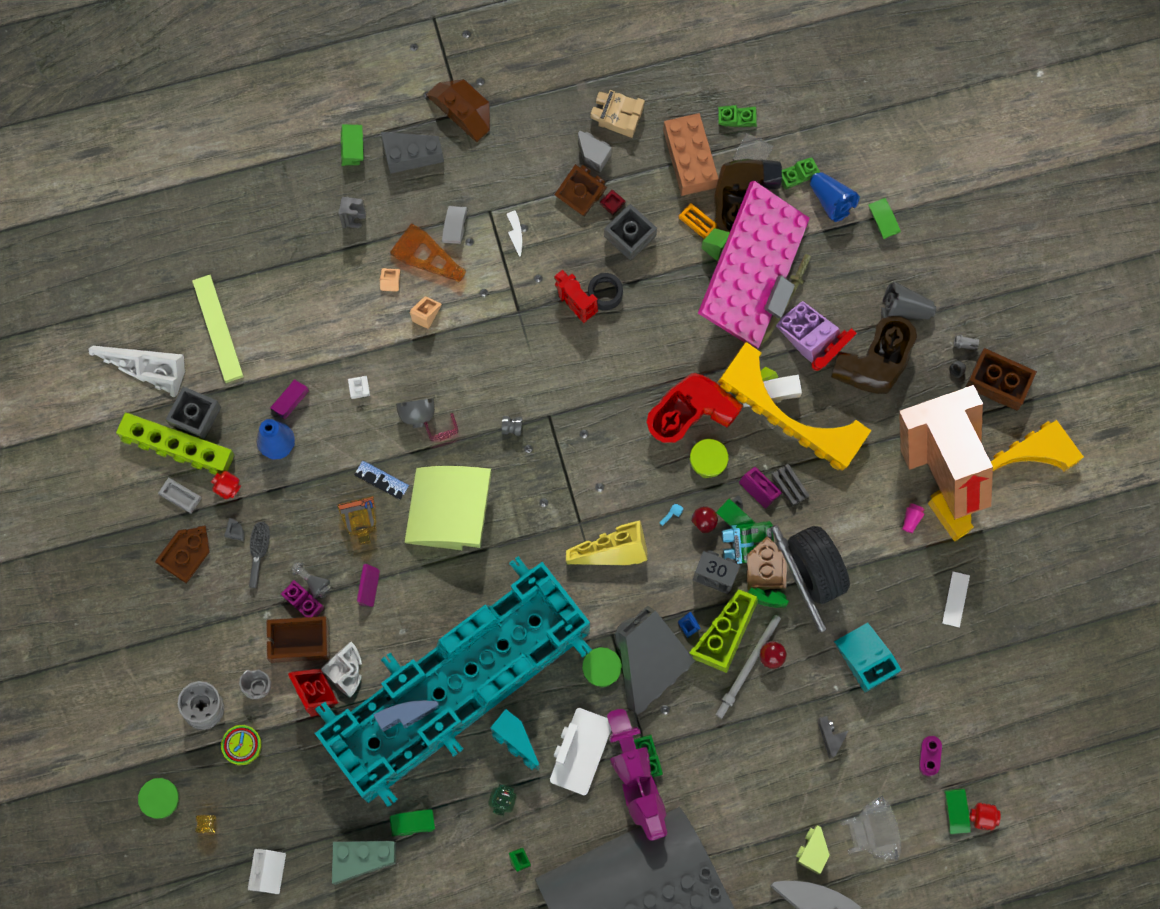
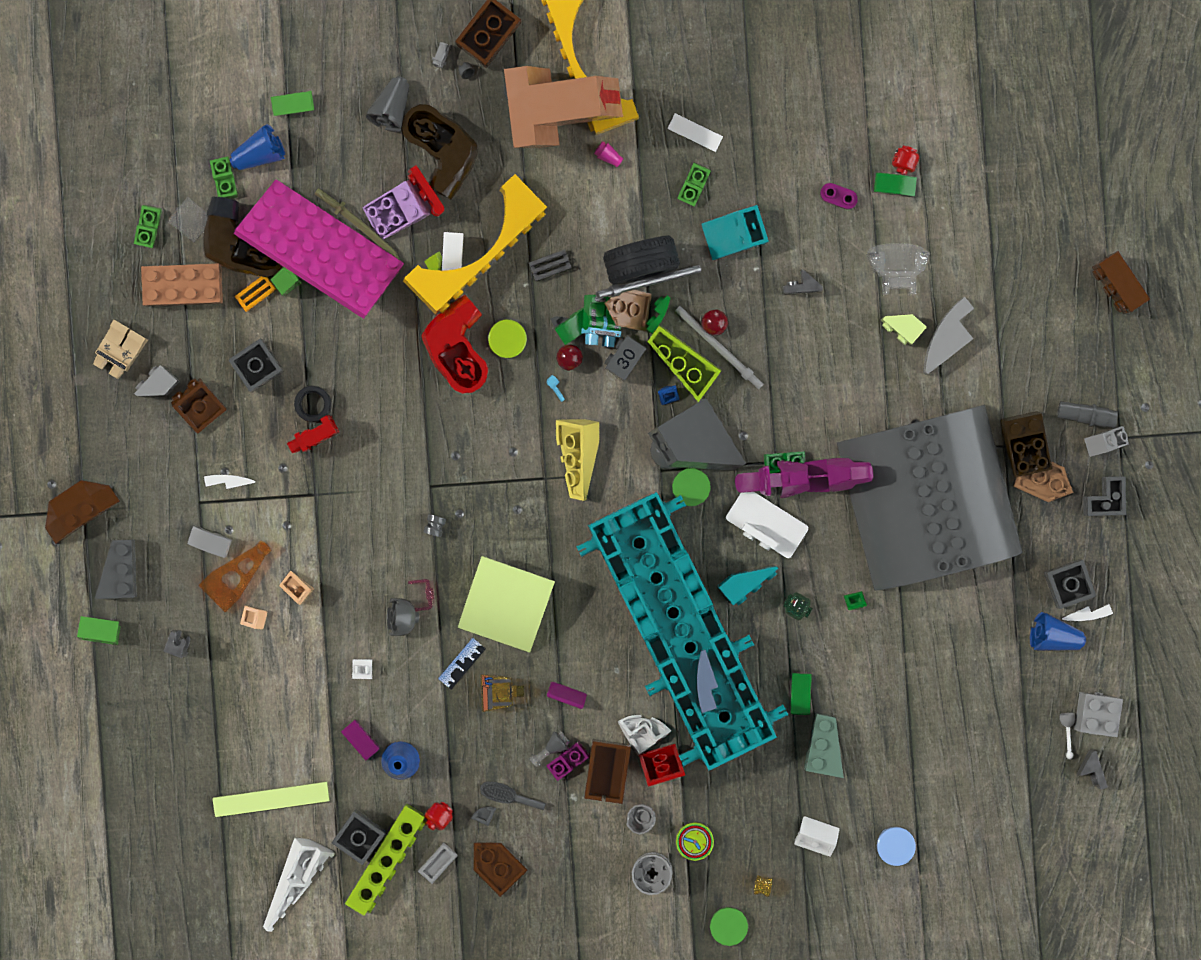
camera: 75 degrees left, 15 degrees up
dark red tile [600,190,626,215] -> none
magenta slope [739,467,782,509] -> none
tile [764,276,795,318] -> none
none -> bright green slope [677,162,711,207]

